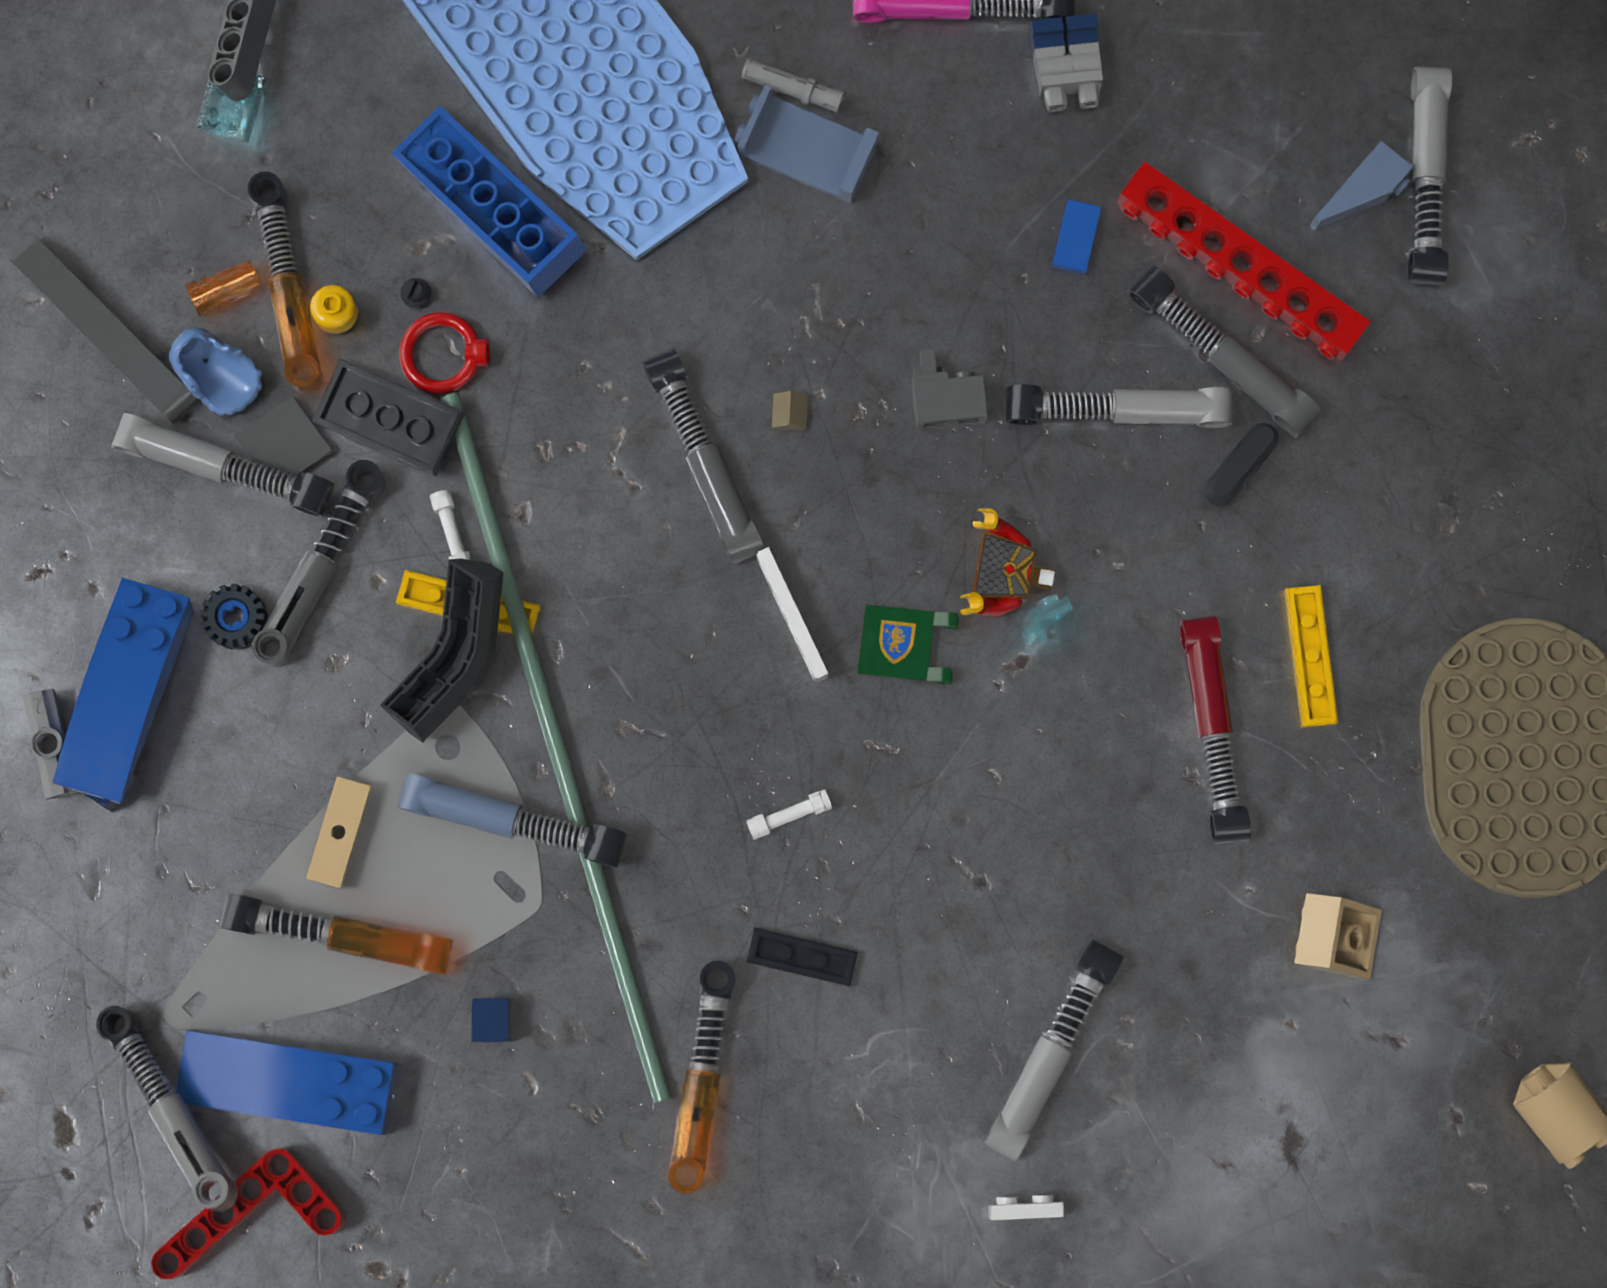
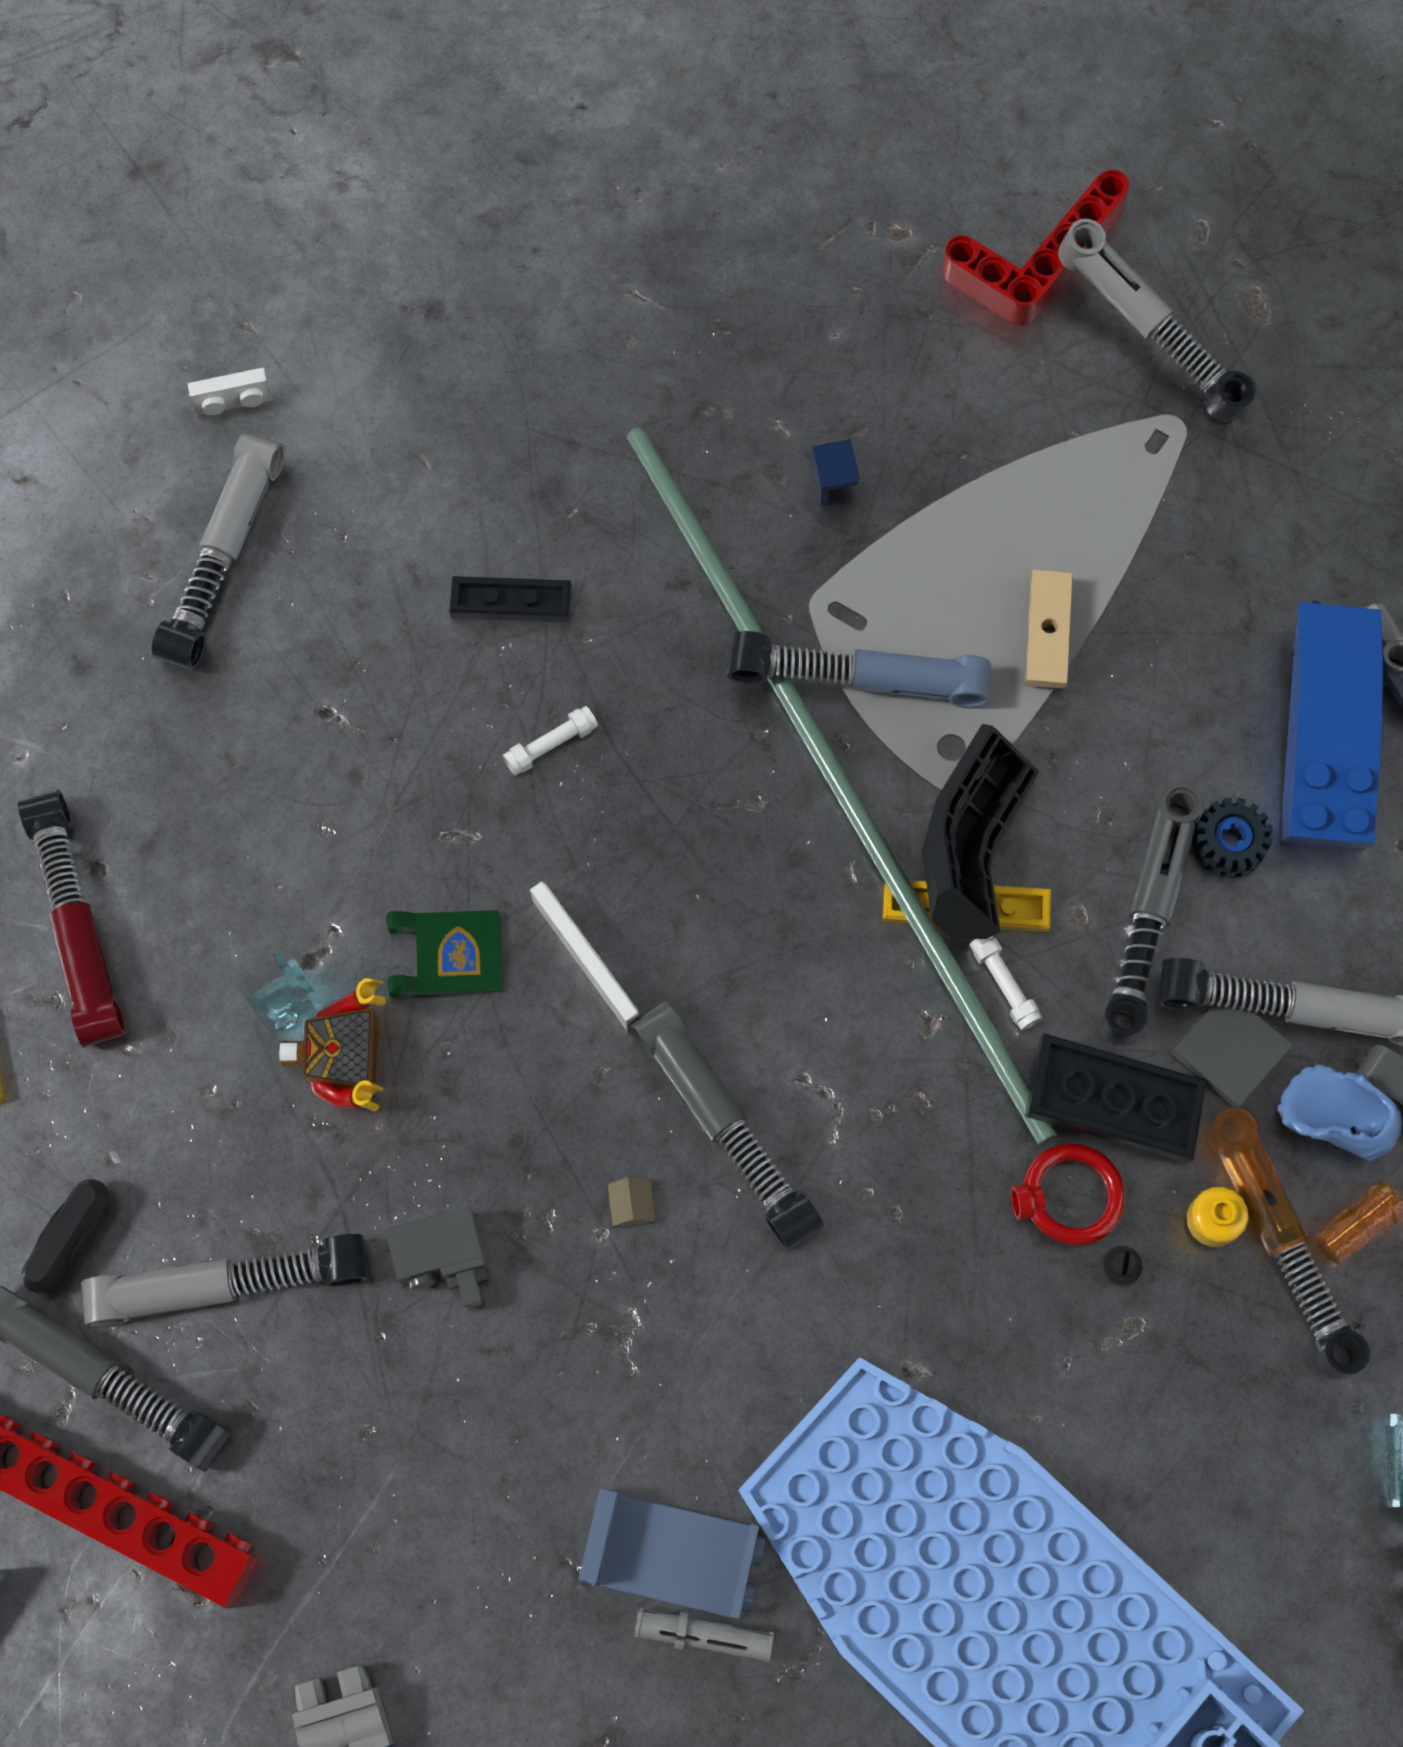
camera: 175 degrees right, 10 degrees down
blue slope [175,1031,399,1135] -> none
piece [220,893,454,975] -> none
blue slope [391,106,587,298] -> none
piece [668,961,736,1194] -> none
blue tile [1052,199,1101,275] -> none

